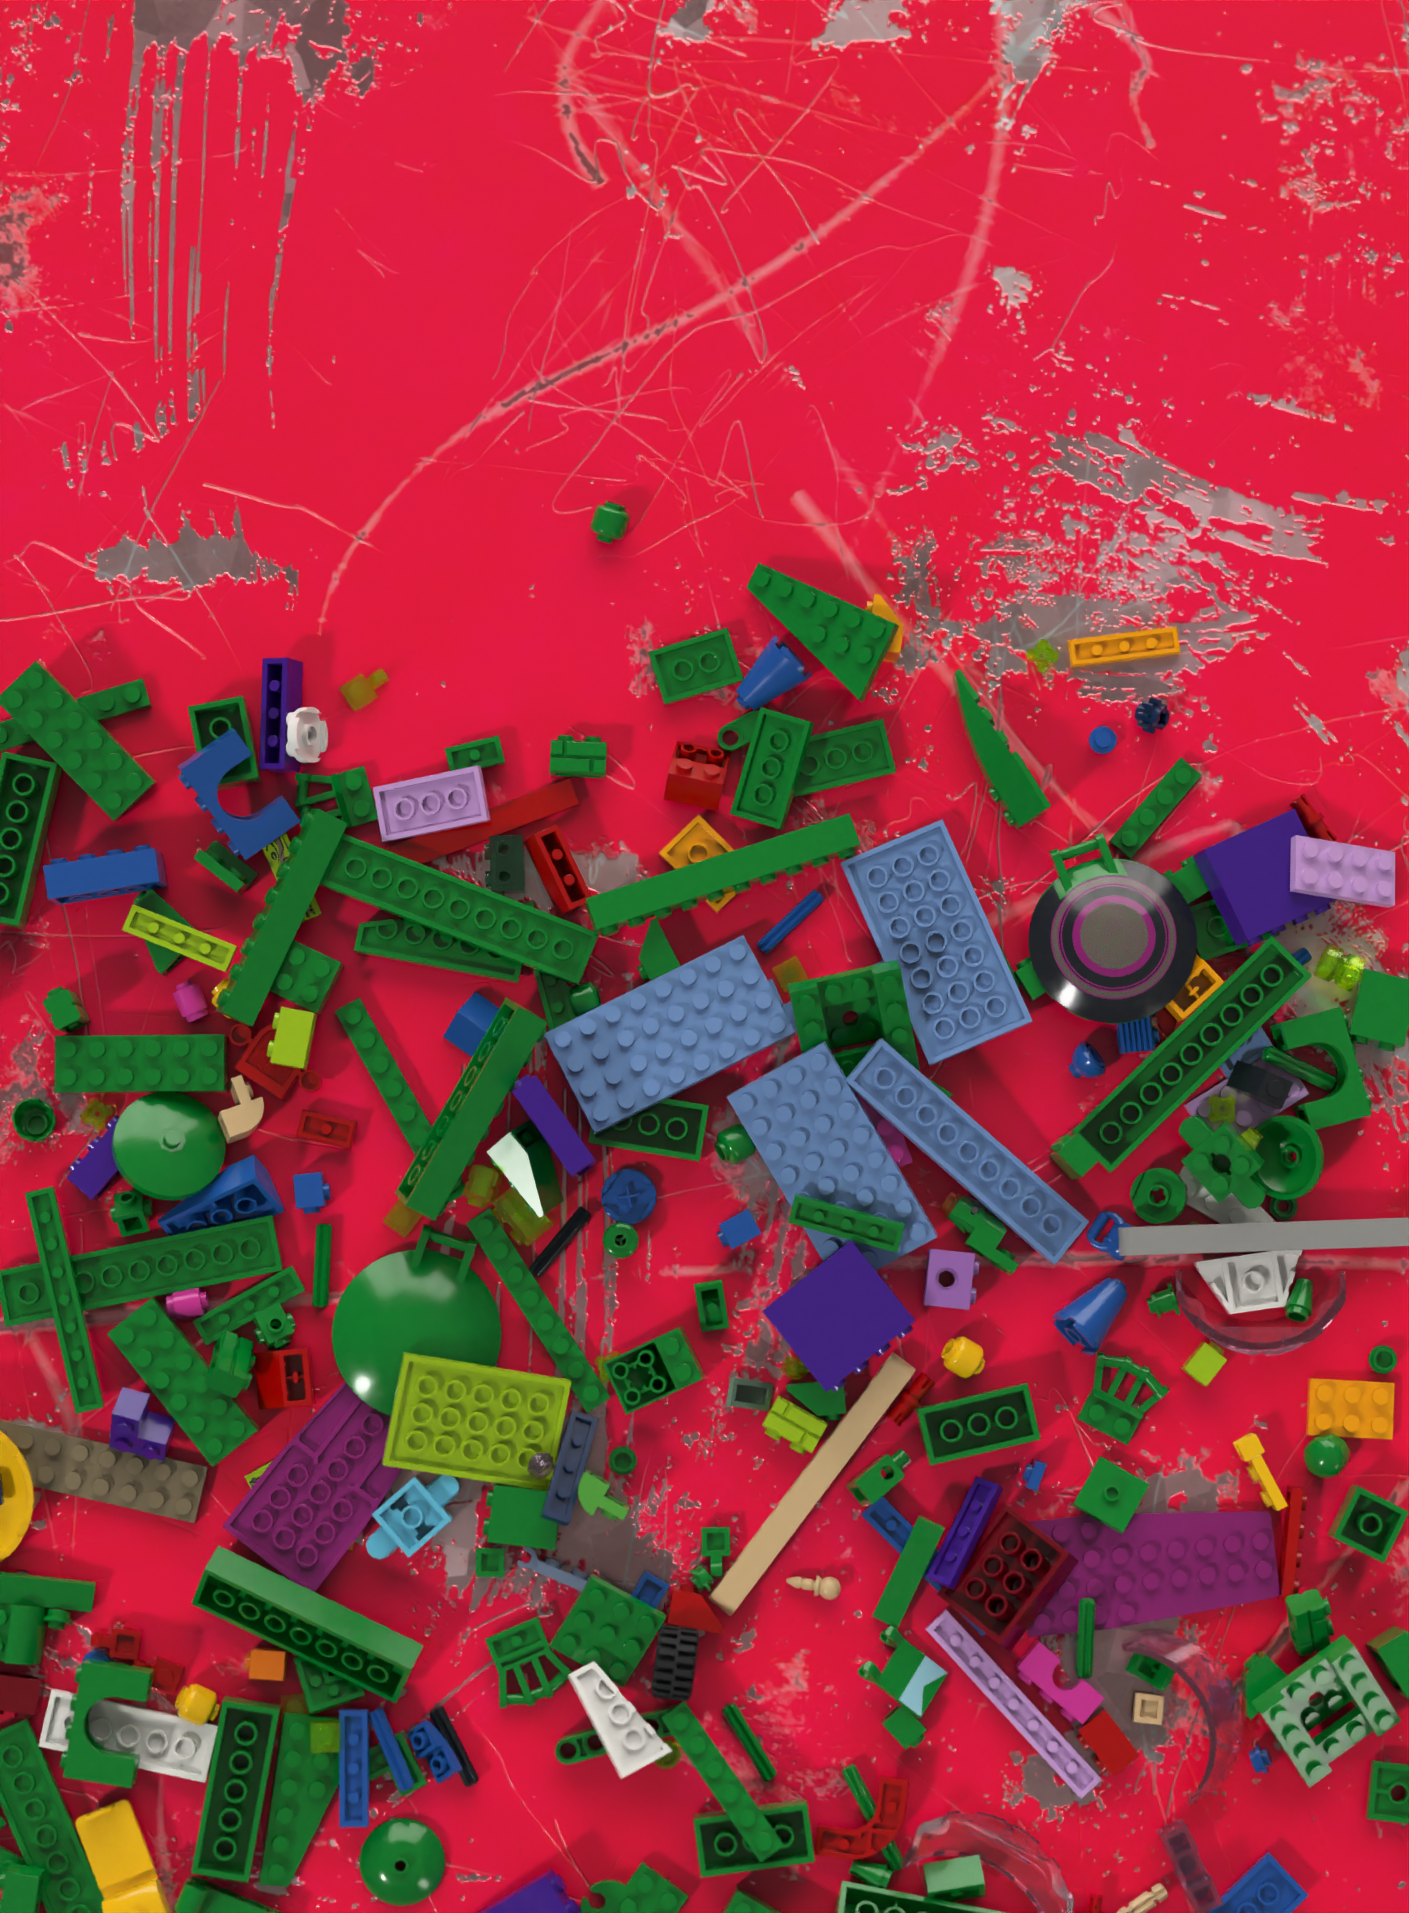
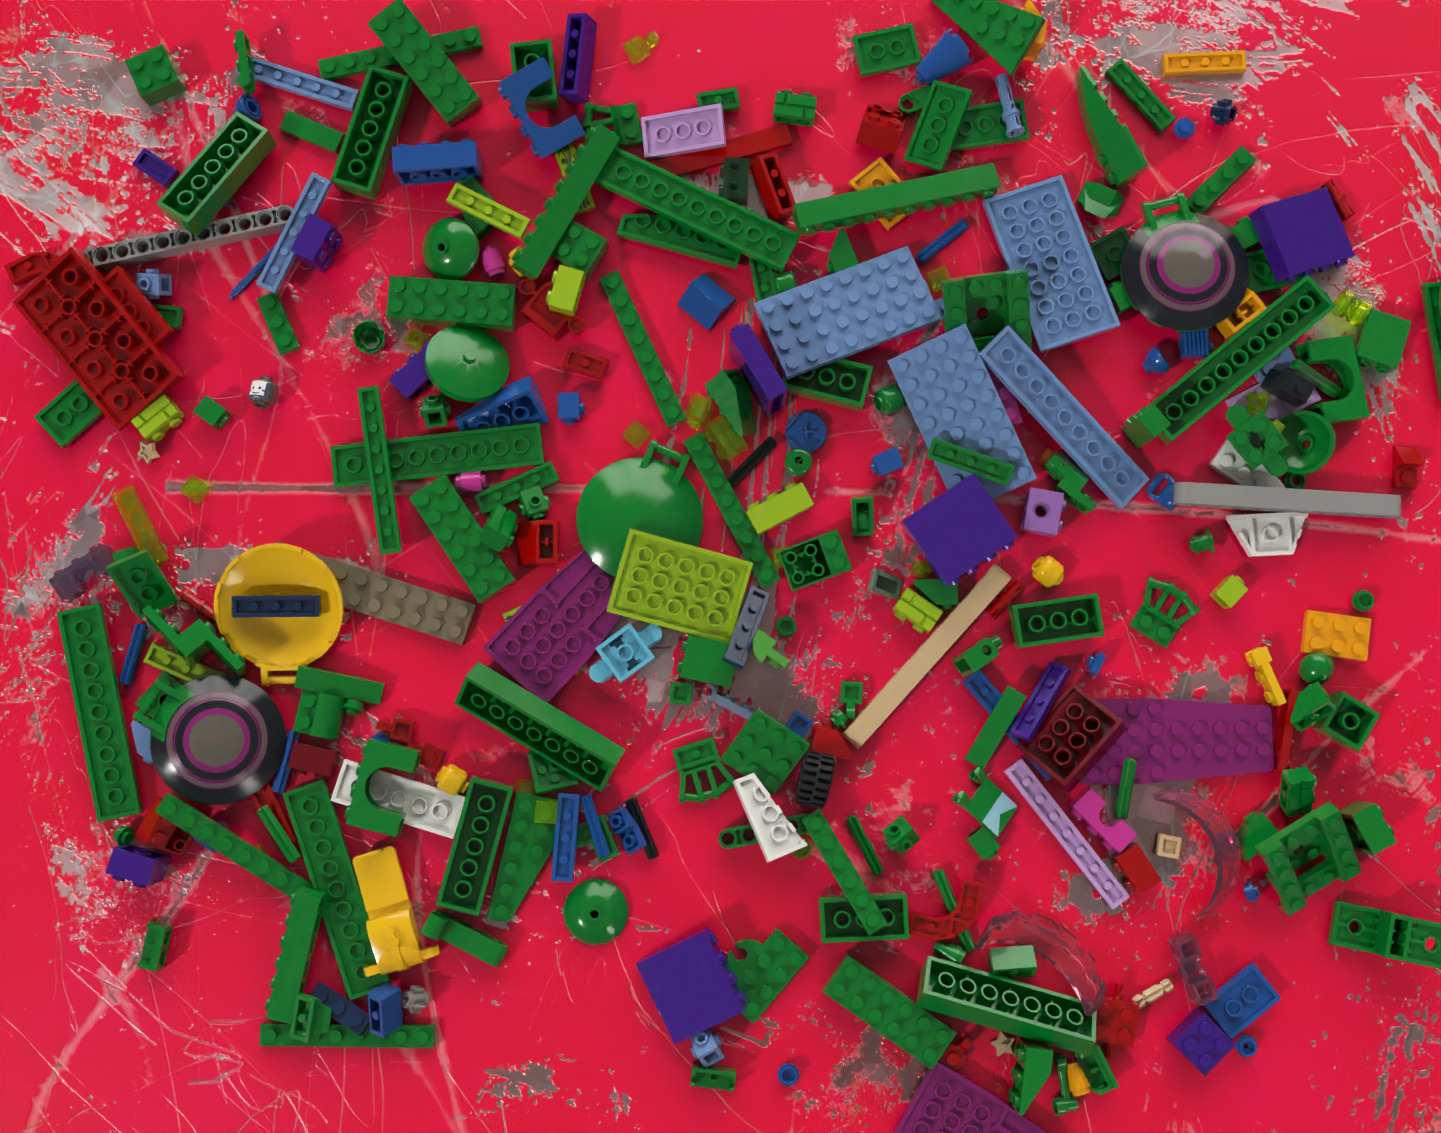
camera: 10 degrees right, 0 degrees up
green brick [43,986,90,1033] -> none
dark purple brick [109,1387,176,1461] -> none
green bracket [194,841,258,896] -> none
tan brick [217,1075,264,1144] -> none
orange brick [245,1647,288,1681] -> none
white plate [286,707,328,763] -> none
green axle [312,1224,332,1307] -> none
green brick [395,998,547,1221] -> none
plate [527,1452,555,1479] -> none
tan bar [786,1576,841,1600] -> none
clear neon green plate [1026,639,1059,672] -> none
blue cone [1052,1278,1128,1356] -> none
green plate [1072,1456,1150,1534] -> none
green bracket [1125,1645,1177,1692] -> none
green plate [1130,1167,1188,1224] -> none
clear pink windscreen [1172,1270,1346,1355] -> none
green cone [1284,1278,1313,1322] -> none
lavender plate [1290,835,1395,908] -> none
none -> green dish [422,217,479,280]
none -> lime brick [746,482,814,536]
none -> green brick [882,815,921,855]
none -> medium blue pin [995,74,1025,138]
none -> green slope [1076,181,1124,219]
none -> dark green plate [1089,226,1130,283]
none -> green tile [1105,58,1176,134]
none -> green slope [1290,681,1338,732]

